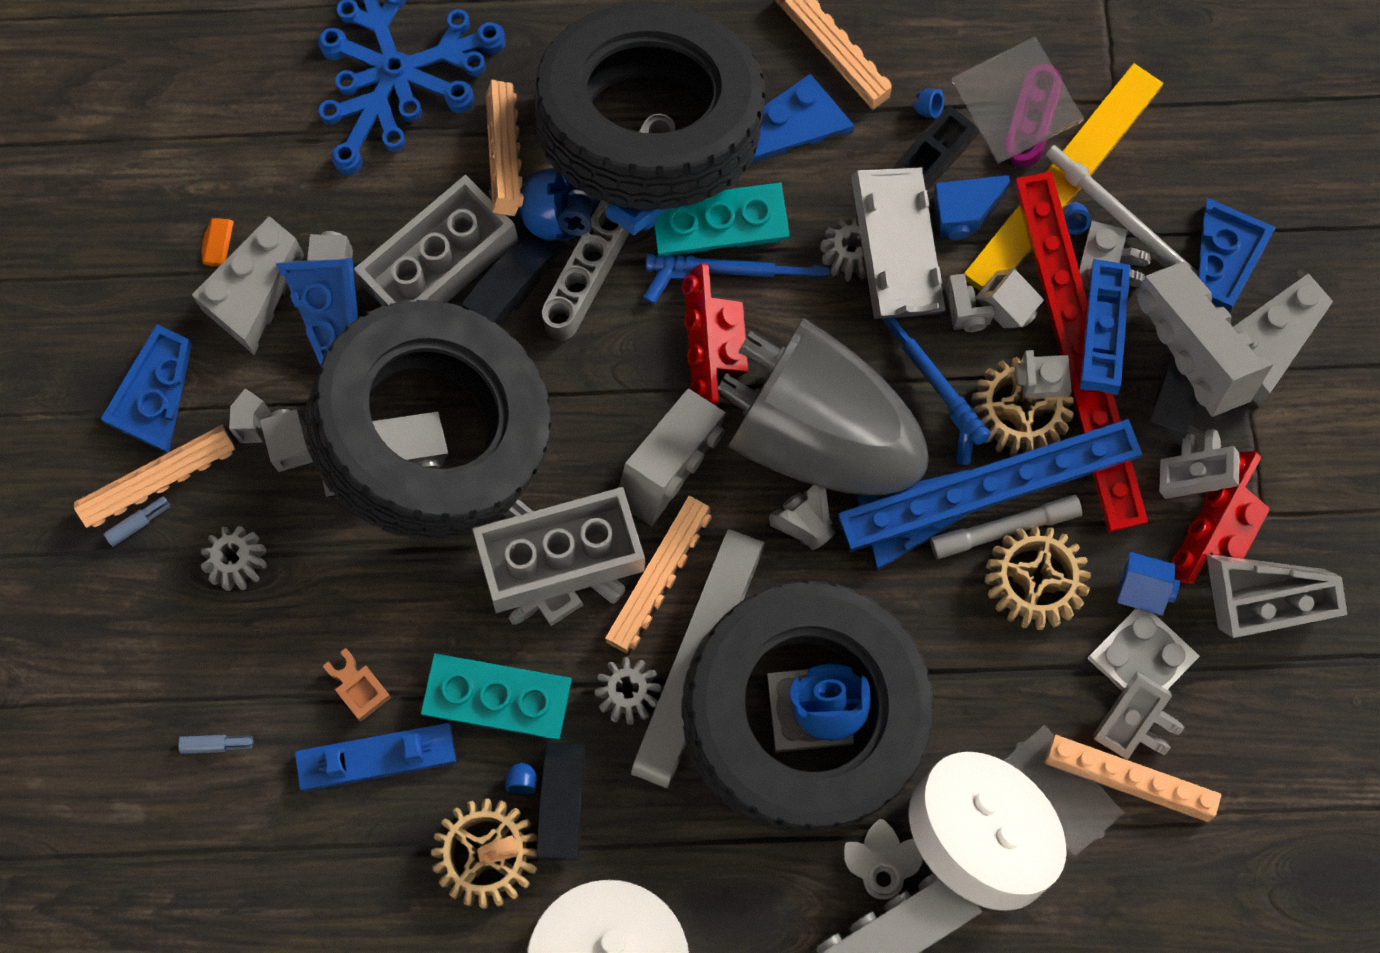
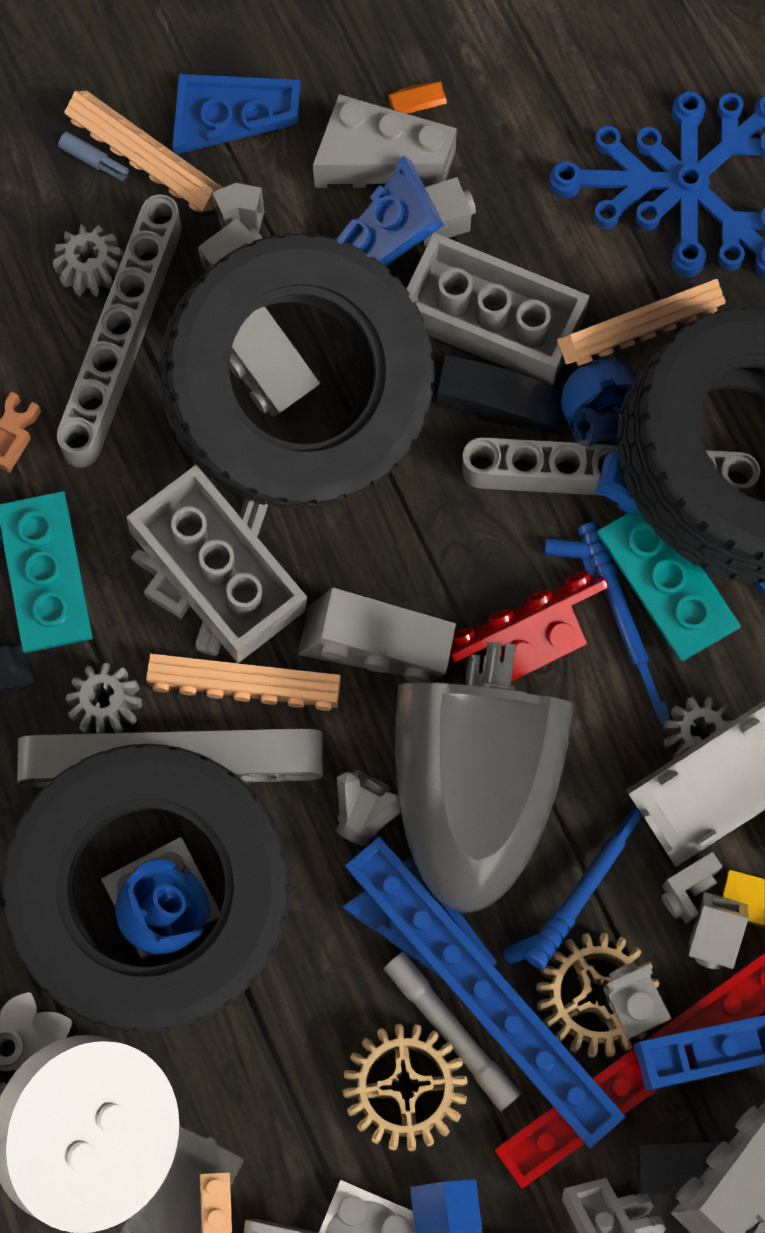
camera: 65 degrees right, 0 degrees up
none -> light grey beam [57,194,182,468]

